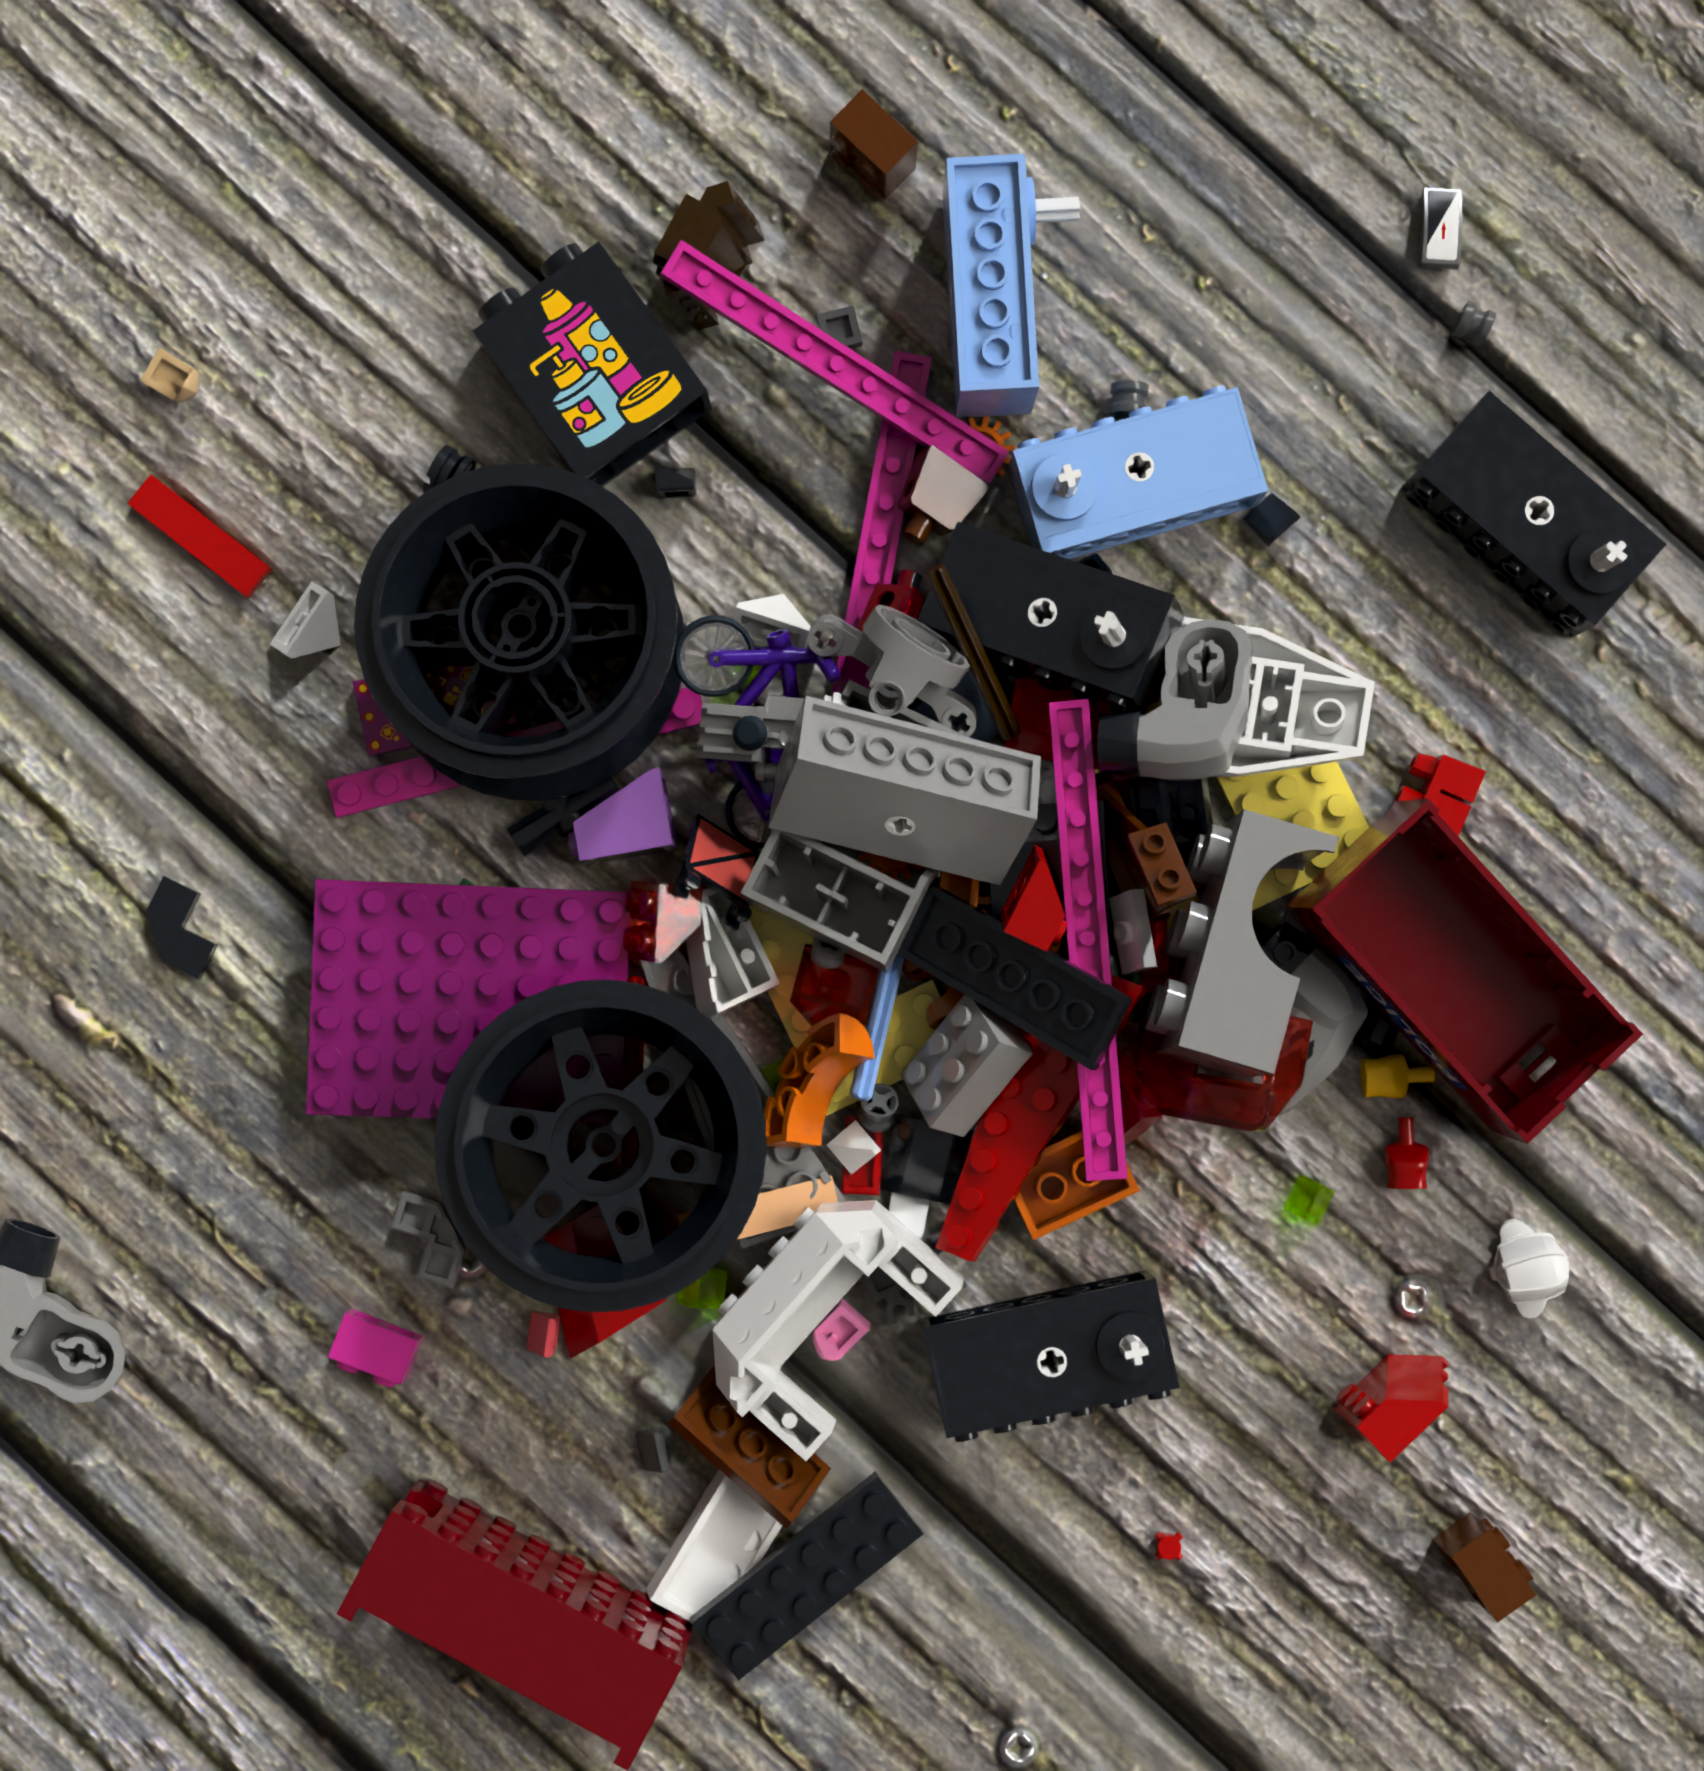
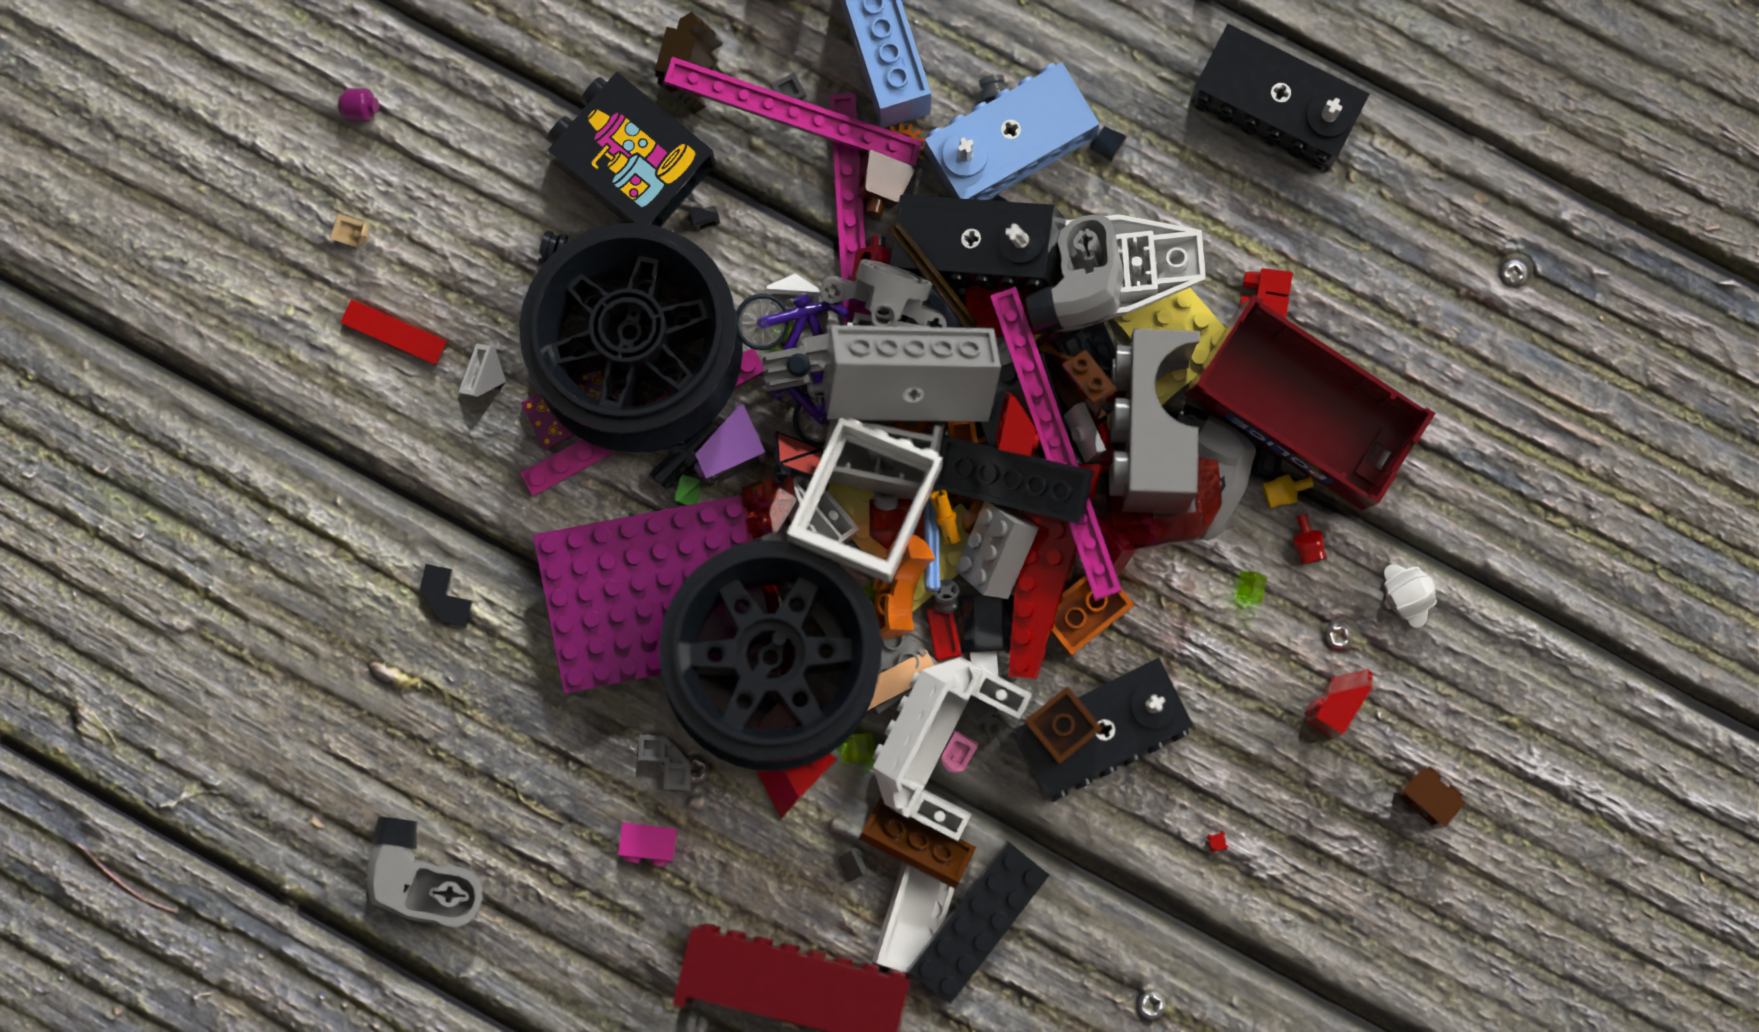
camera: 10 degrees left, 5 degrees down
coral slope [527,1311,560,1358] -> none
white slope [827,1120,881,1175] -> none
none -> magenta head [338,88,379,122]
none -> bright green slope [674,475,703,506]
none -> white window [787,418,942,583]
none -> light orange pin [930,490,961,544]
none -> reddish brown brick [1024,686,1102,765]

